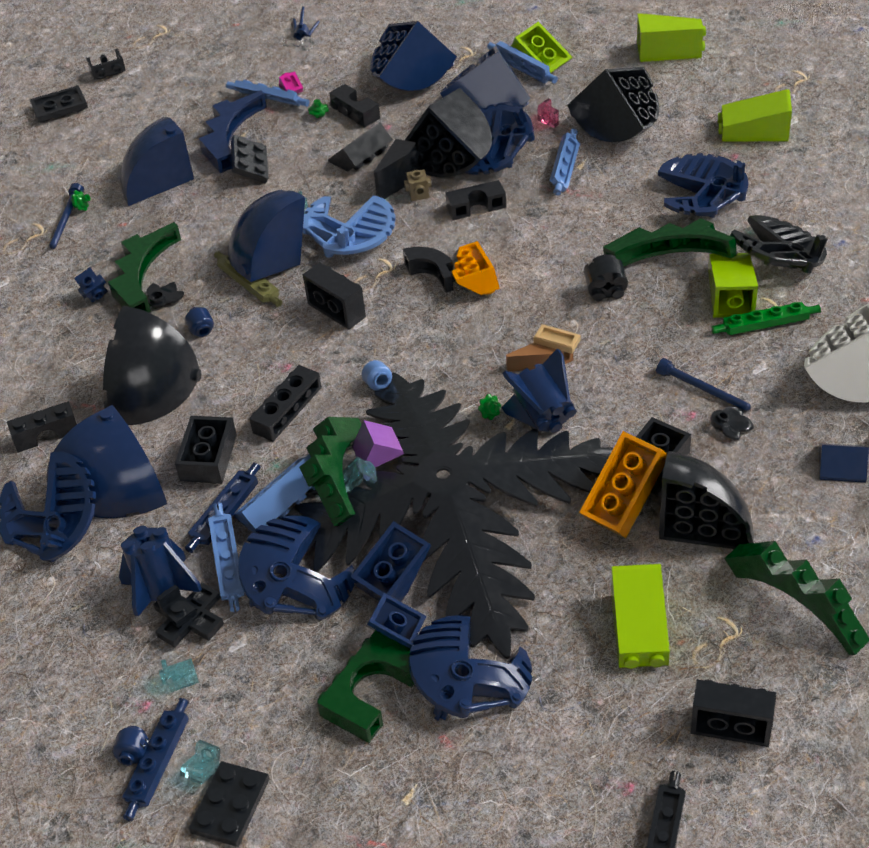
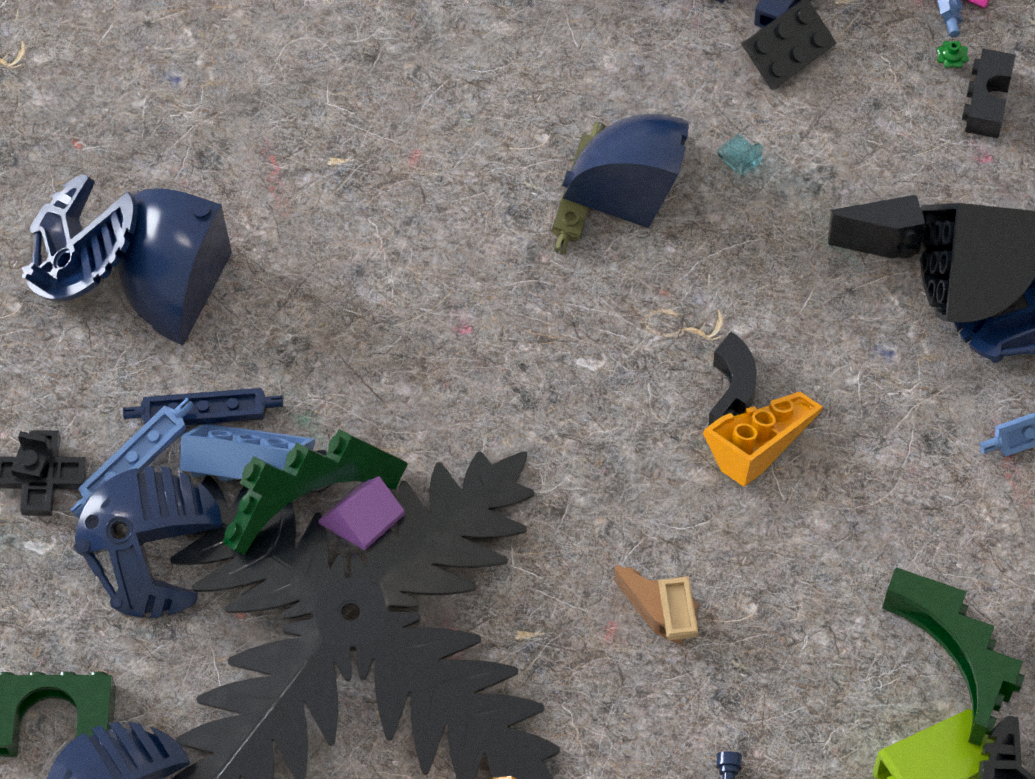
camera: 55 degrees right, 15 degrees up
black arch [7,401,77,453] -> none
dark blue brick [74,267,108,303] -> none
black brick [103,306,202,425] -> none
dark green arch [108,222,181,313] -> none
dark blue brick [119,525,202,616] -> none
black plate [147,282,184,308] -> none
black brick [175,415,237,484] -> none
dark blue head [185,307,214,337] -> none
black brick [249,365,322,442] -> none
black brick [302,262,366,330] -> none
medium blue piece [303,195,396,258] -> none
black slope [328,122,393,172] -> none
clear light blue bracket [343,457,377,492] -> none
dark blue slope [351,521,431,602] -> none
medium blue head [361,360,392,391] -> none
dark blue slope [366,593,427,649] -> none
dark tan brick [404,169,431,201] -> none
black arch [445,180,507,220] -> none
green plant [478,394,501,420] -> none
dark blue brick [501,349,577,433] -> none
black brick [584,255,628,301] -> none

